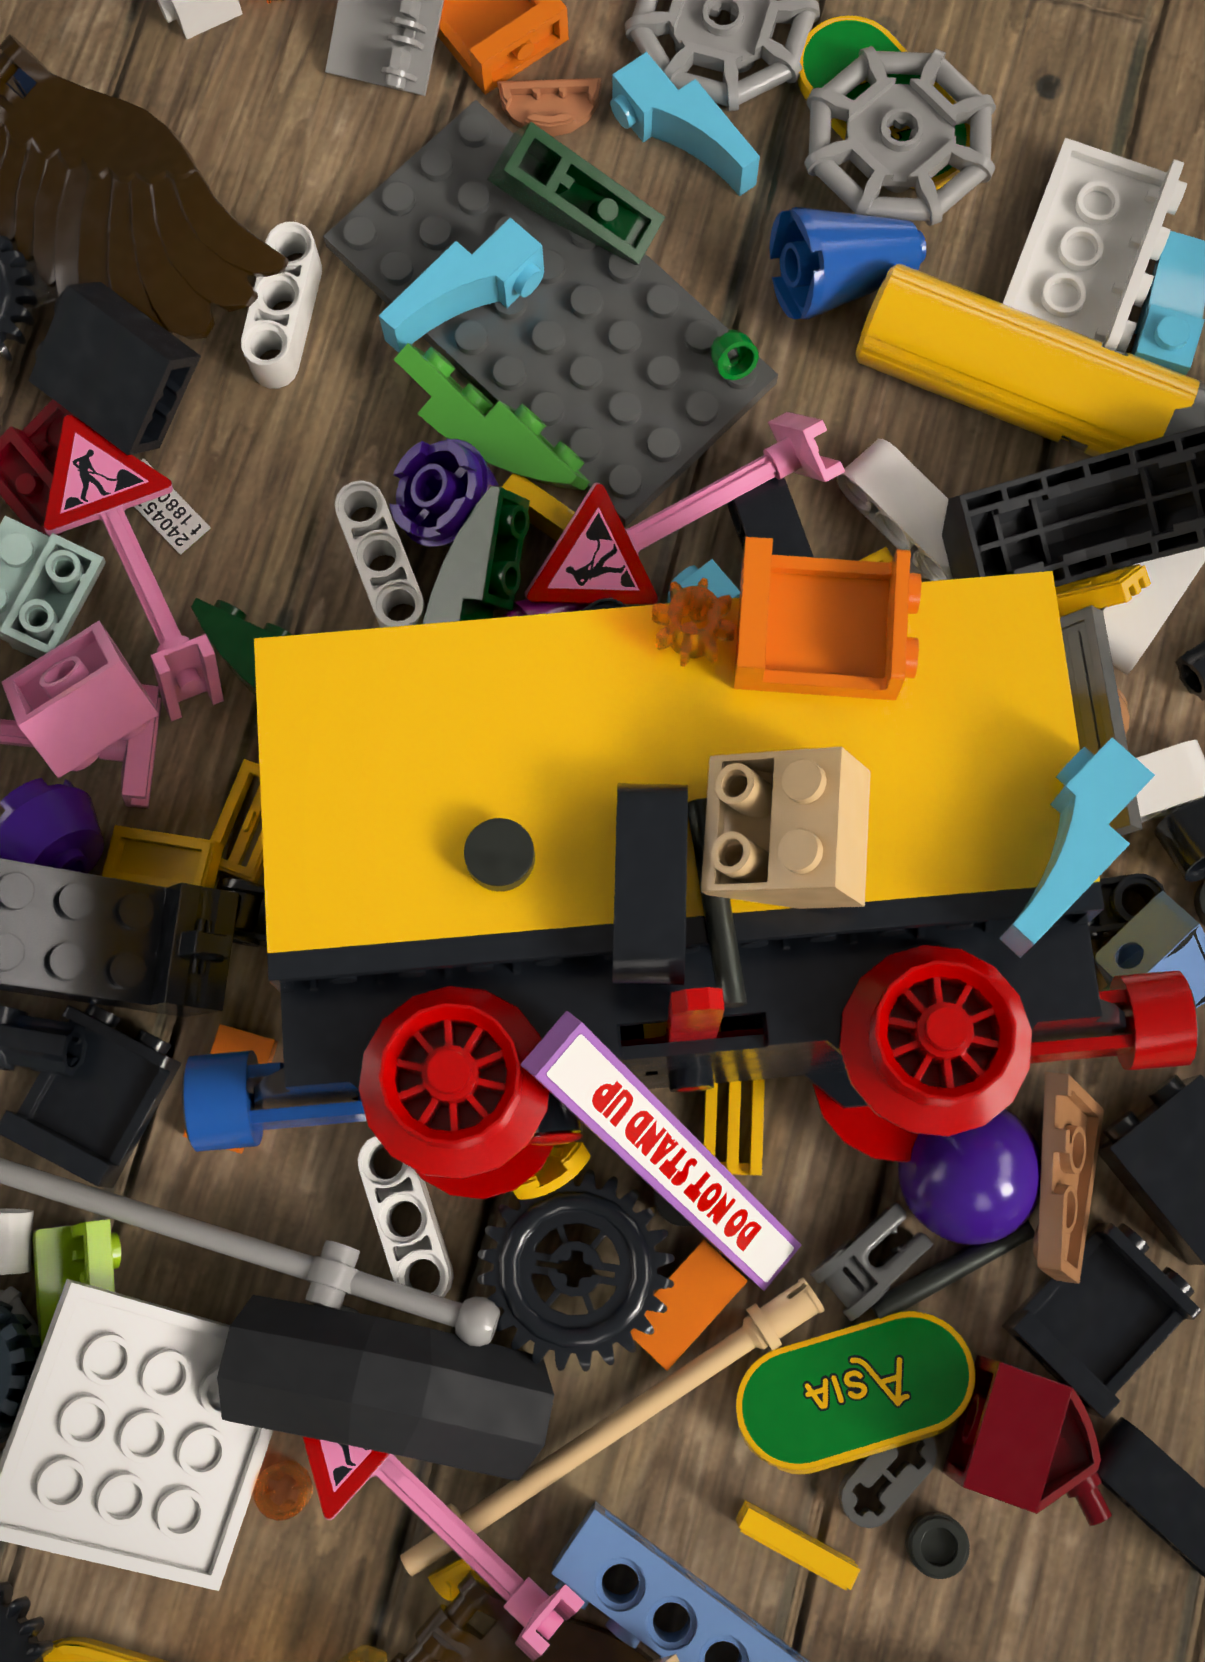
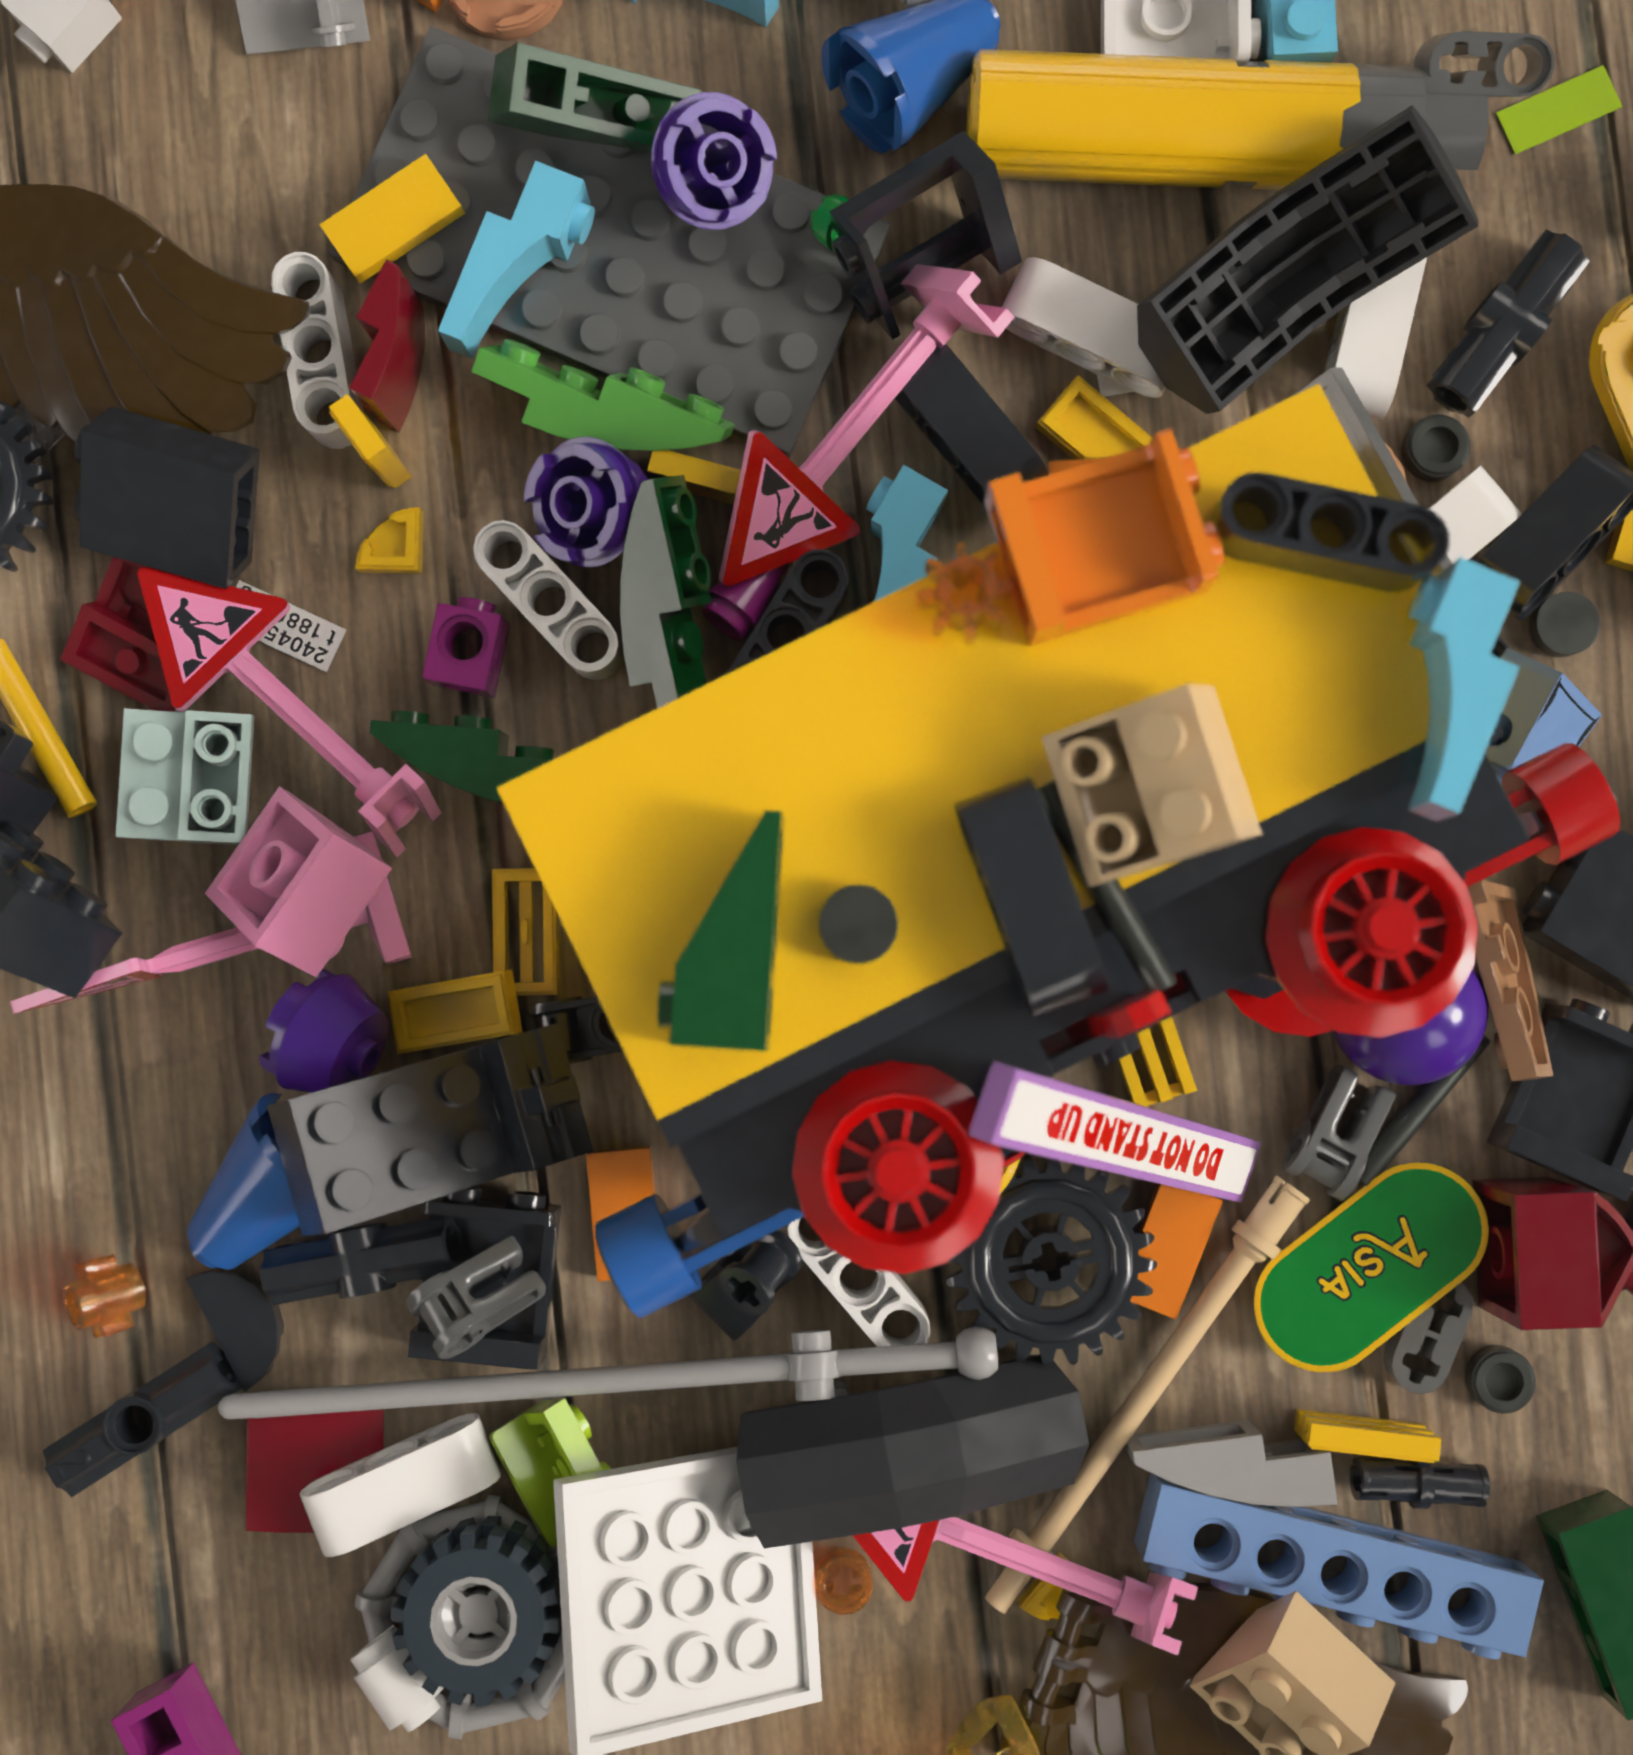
camera: 20 degrees left, 10 degrees up
yellow tile [1055,564,1151,618] -> none
none -> yellow tile [319,154,465,284]
none -> yellow tile [329,393,412,489]
none -> dark red slope [349,259,425,433]
none -> yellow tile [355,507,424,574]
none -> dark grey piece [406,1236,546,1359]
none -> magenta brick [422,597,510,698]
none -> dark purple cone [651,92,777,230]
none -> dark green slope [657,810,785,1051]
none -> black piece [687,1230,802,1341]
none -> black panel [829,131,1022,340]
none -> light grey slope [1125,1420,1338,1507]
none -> black beam [1208,472,1450,592]
none -> black pin [1350,1457,1490,1509]
none -> pearl dark grey tile [1401,414,1470,482]

